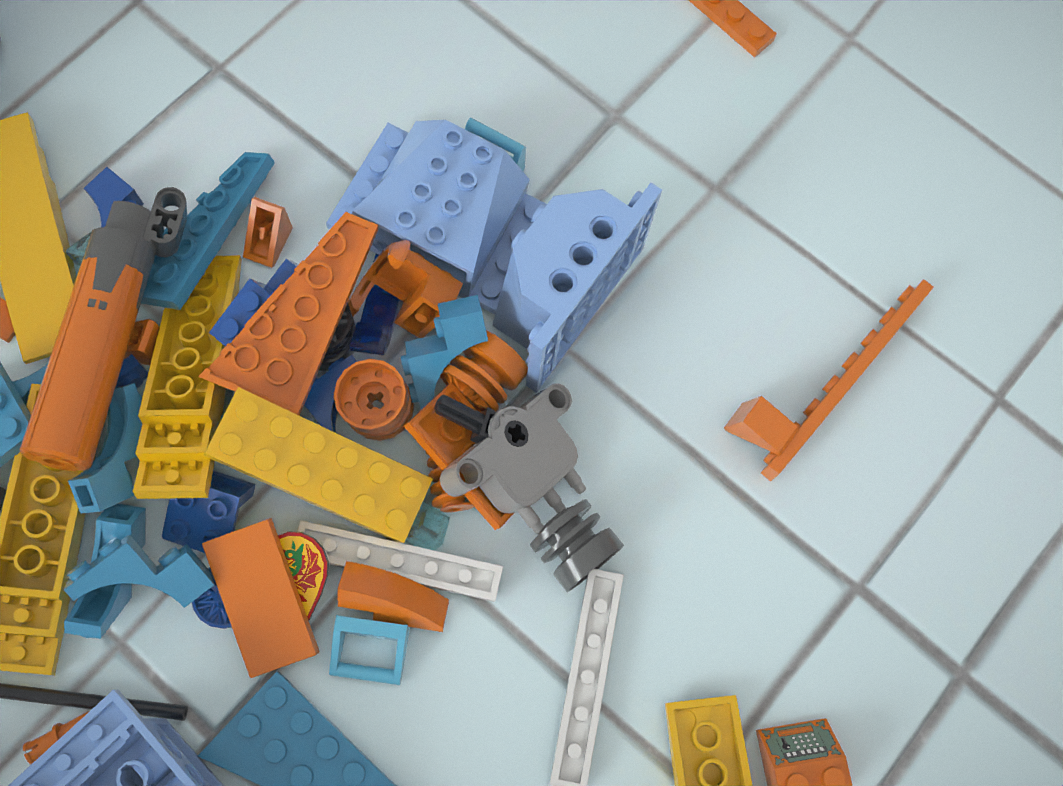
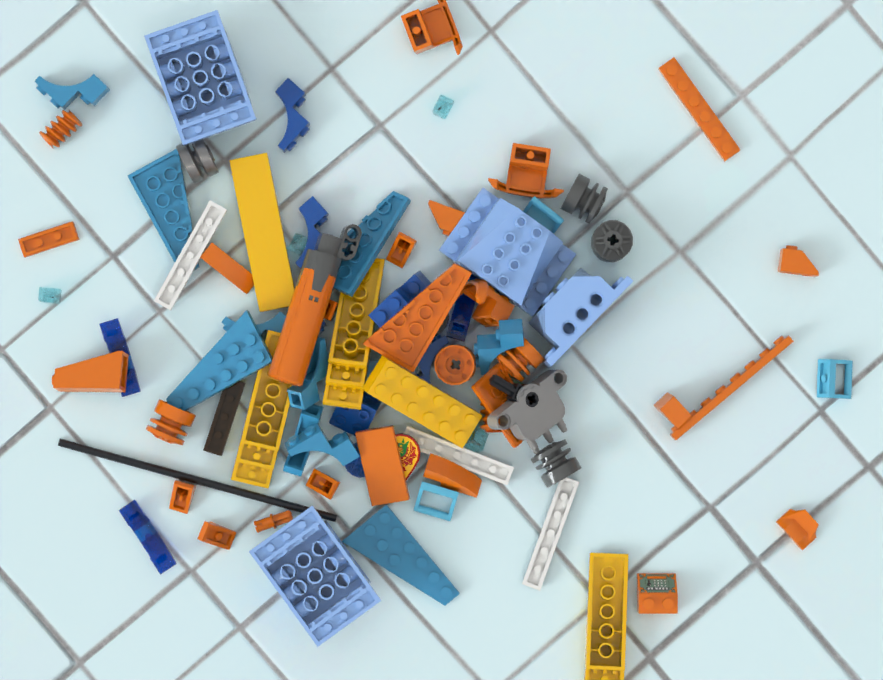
camera: 15 degrees right, 15 degrees up
none -> blue arch [275,78,310,153]
none -> orange slope [306,468,340,500]
none -> orange slope [428,200,465,236]
none -> clear light blue slope [432,94,454,119]
none -> orange piece [488,143,564,199]
none -> dark grey wheel [560,174,608,224]
none -> dark grey wheel [591,220,633,262]
none -> orange slope [776,509,819,550]
none -> orange slope [778,245,819,277]
none -> medium azure tile [817,359,853,399]

